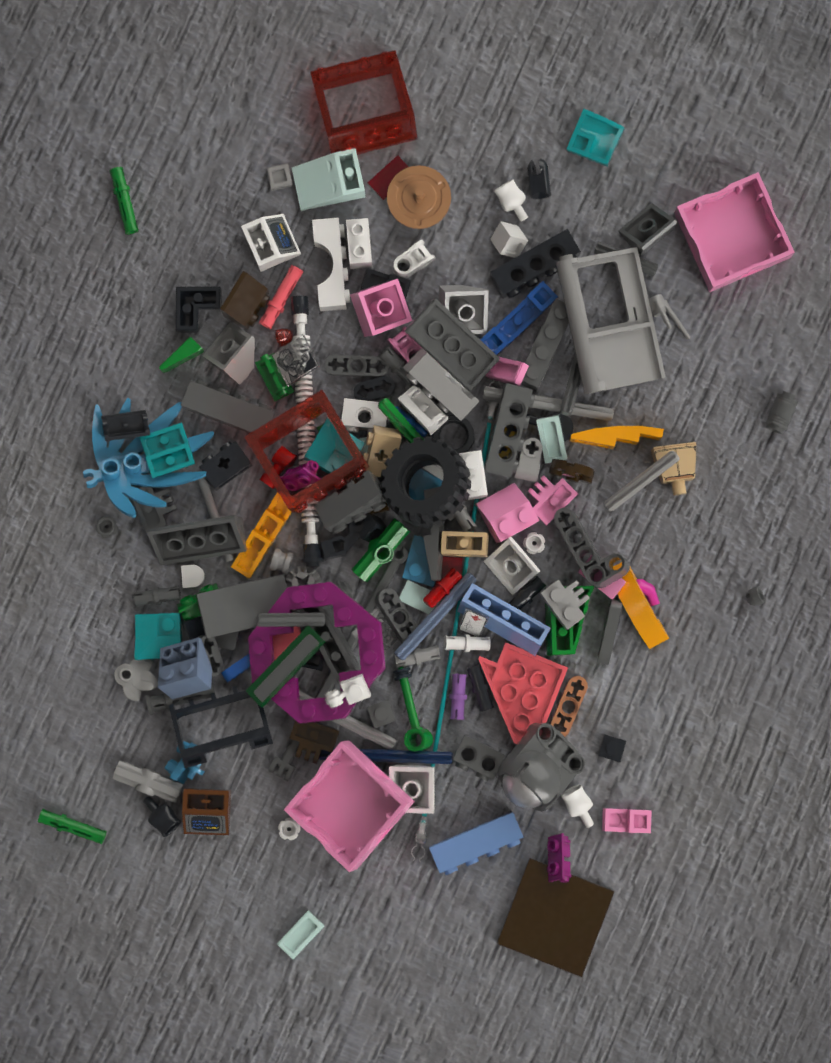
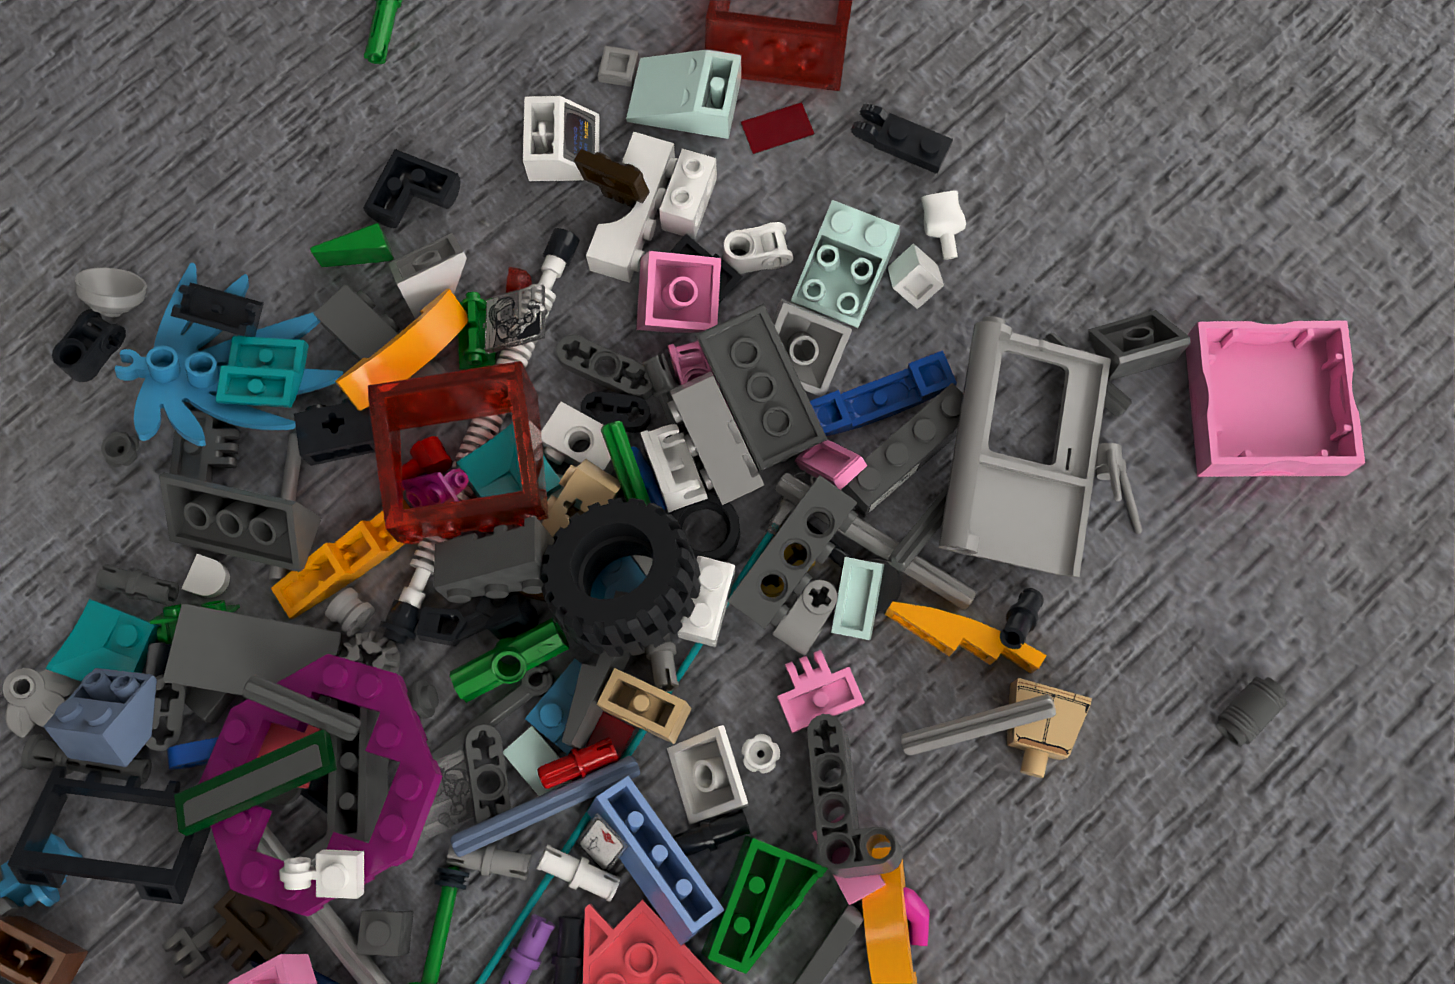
camera: 25 degrees right, 10 degrees down
dark brown slope [220,271,270,331] -> none
coral pin [259,265,303,329] -> none
medium nougat piece [387,166,451,229] -> none
bright pink slope [475,483,540,543] -> none
black brick [490,229,581,299] -> none
black piece [527,158,551,199] -> none
light grey hinge [539,580,590,630] -> none
dark brown plate [549,459,595,484] -> none
teal plate [566,108,625,167] -> none
none -> black piece [52,309,126,382]
none -> light grey piece [75,267,147,317]
none -> light orange slope [335,289,468,411]
none -> dark brown hinge [574,149,650,208]
none -> light aqua slope [791,200,900,328]
none -> black hinge [850,103,953,174]
none -> black pin [1000,588,1044,649]

